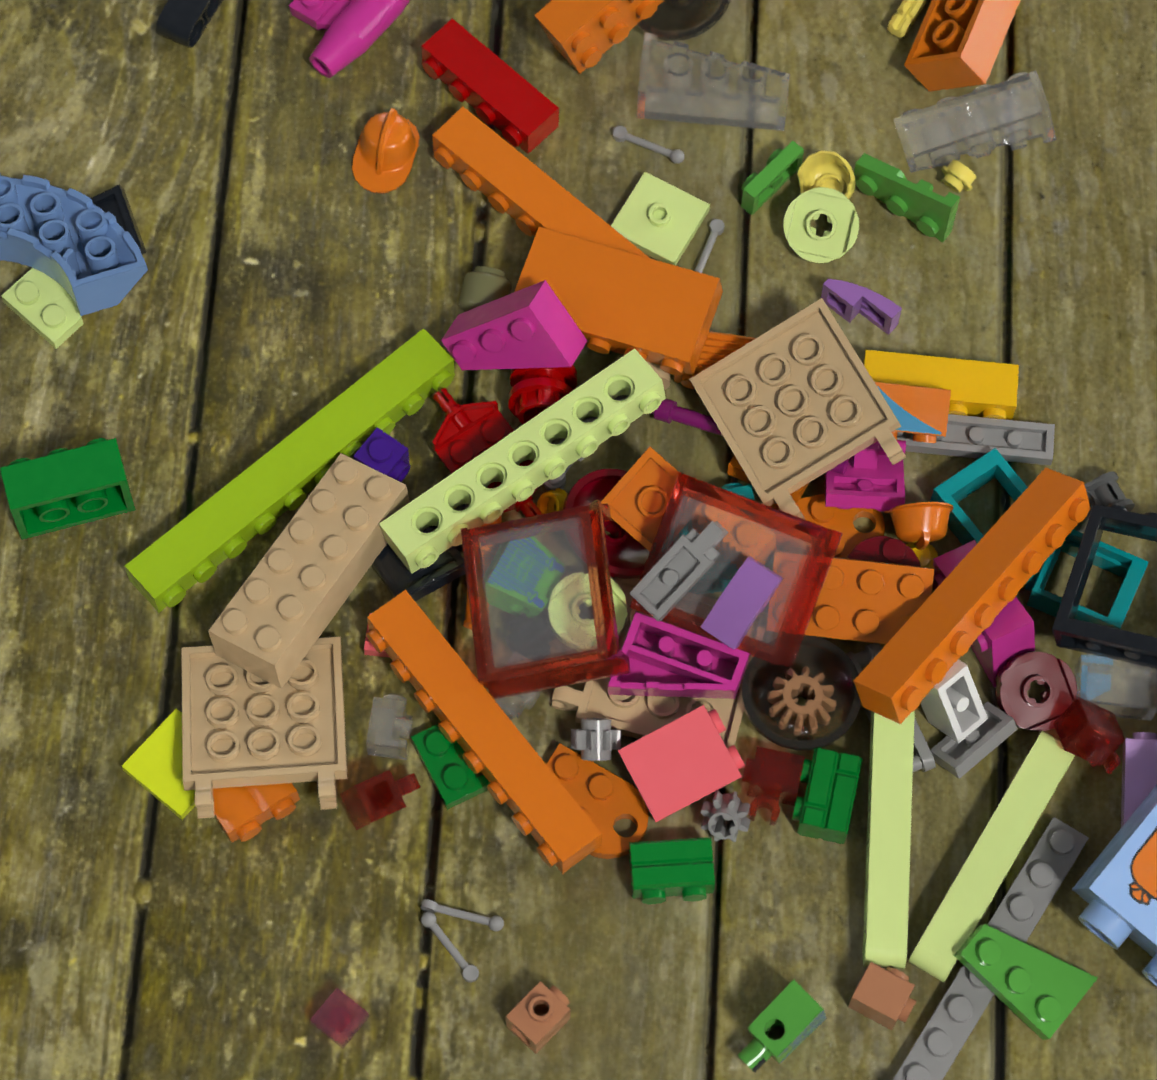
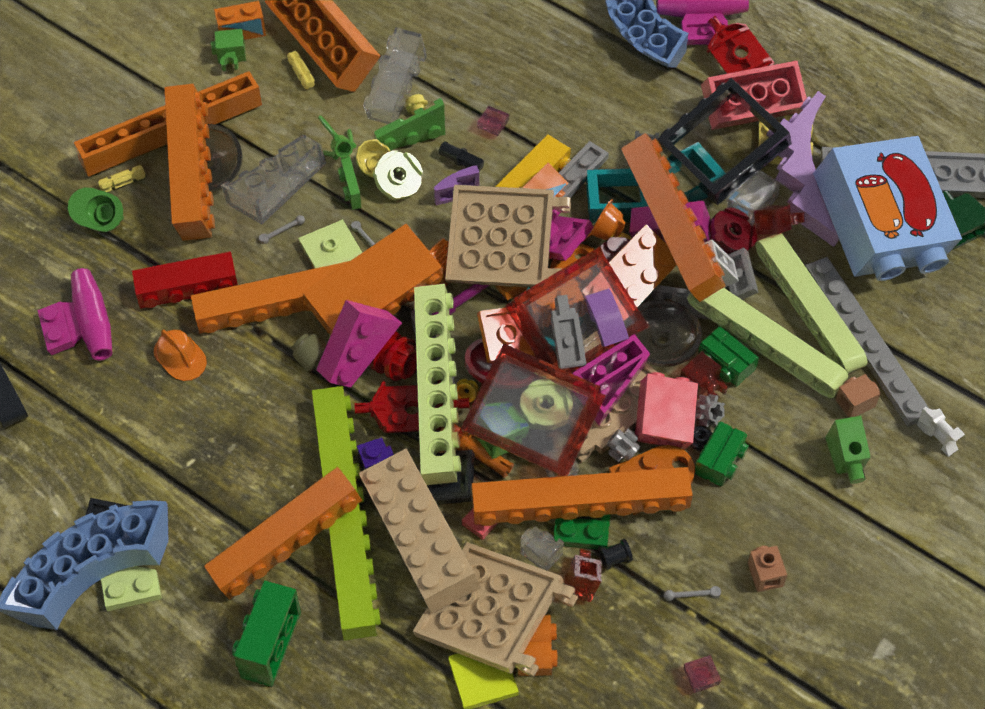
camera: 55 degrees left, 10 degrees down
light grey hinge [420,899,504,931] -> none
medium nougat gear [767,666,836,736] -> none
bright green wing [954,924,1098,1040] -> none
none -> orange brick [204,467,363,600]
none -> bright green plant [318,115,356,160]
none -> black axle [438,141,484,172]
none -> clear pink plate [477,106,509,136]
none -> black bush [598,539,633,570]
none -> black plate [690,426,712,451]

